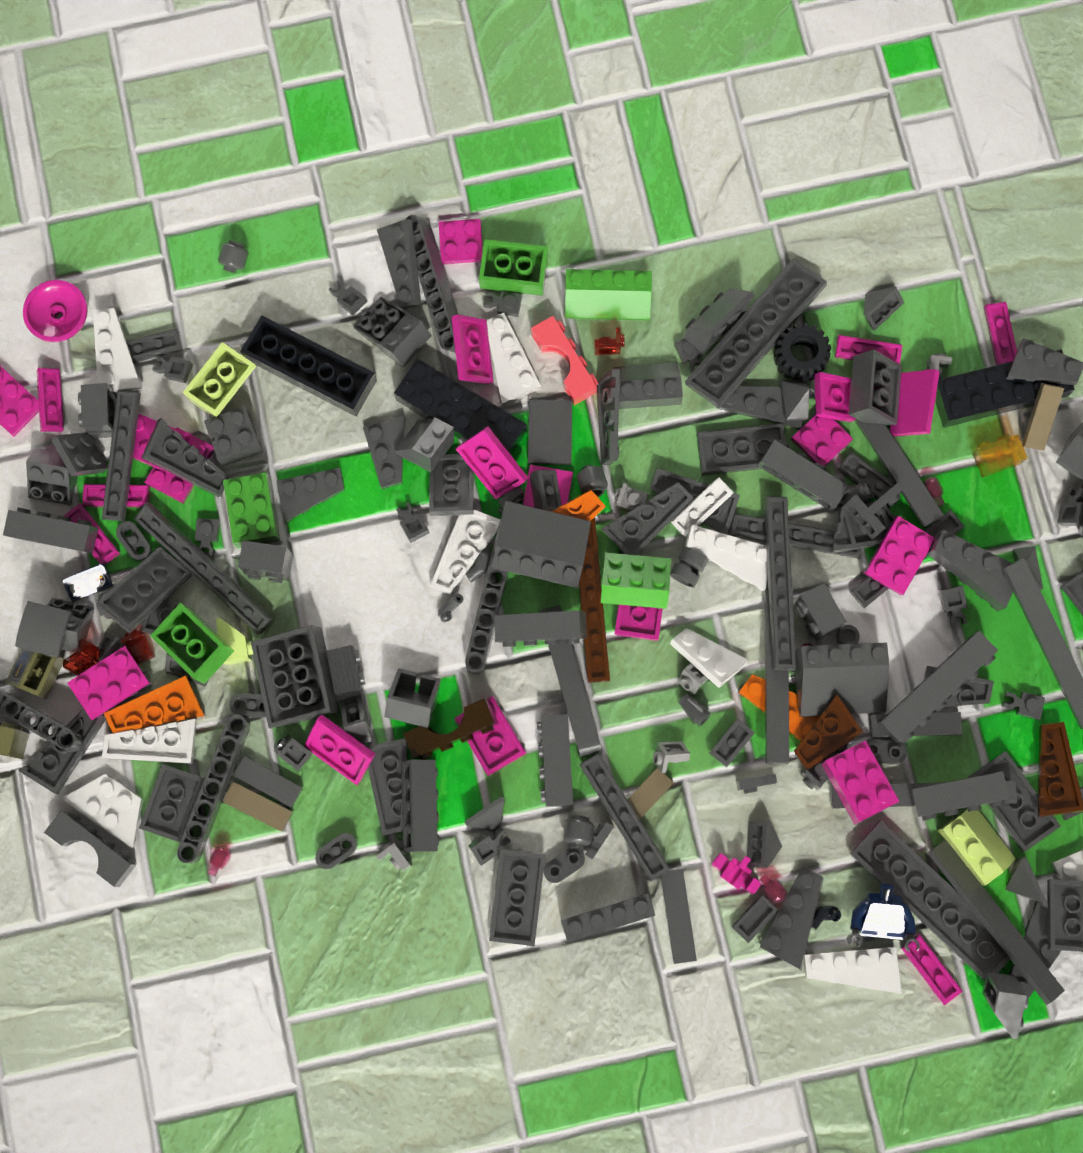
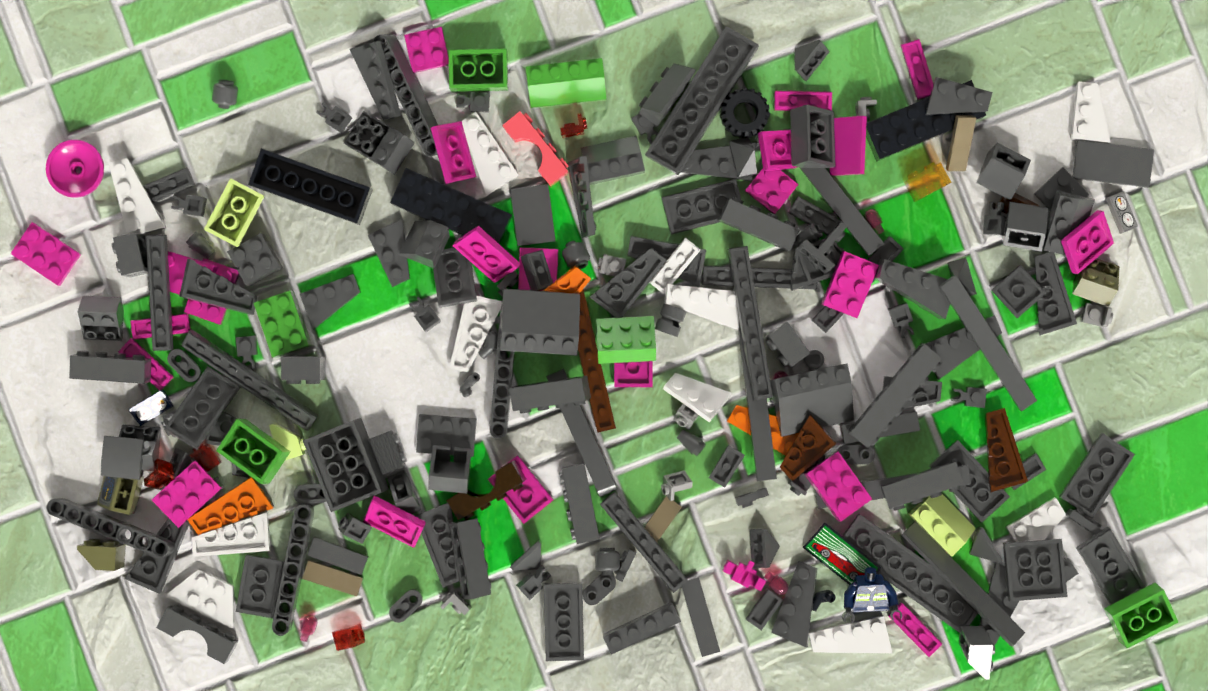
camera: 15 degrees left, 10 degrees up
dark pink tile [36,368,64,432] -> none
dark grey plate [52,432,108,477] -> none
none -> dark grey cone [186,231,215,259]
none -> clear red bracket [332,624,365,651]
none -> dark grey plate [416,414,477,457]
none -> sticker [803,523,881,585]
none -> dark grey wing [925,315,1002,380]

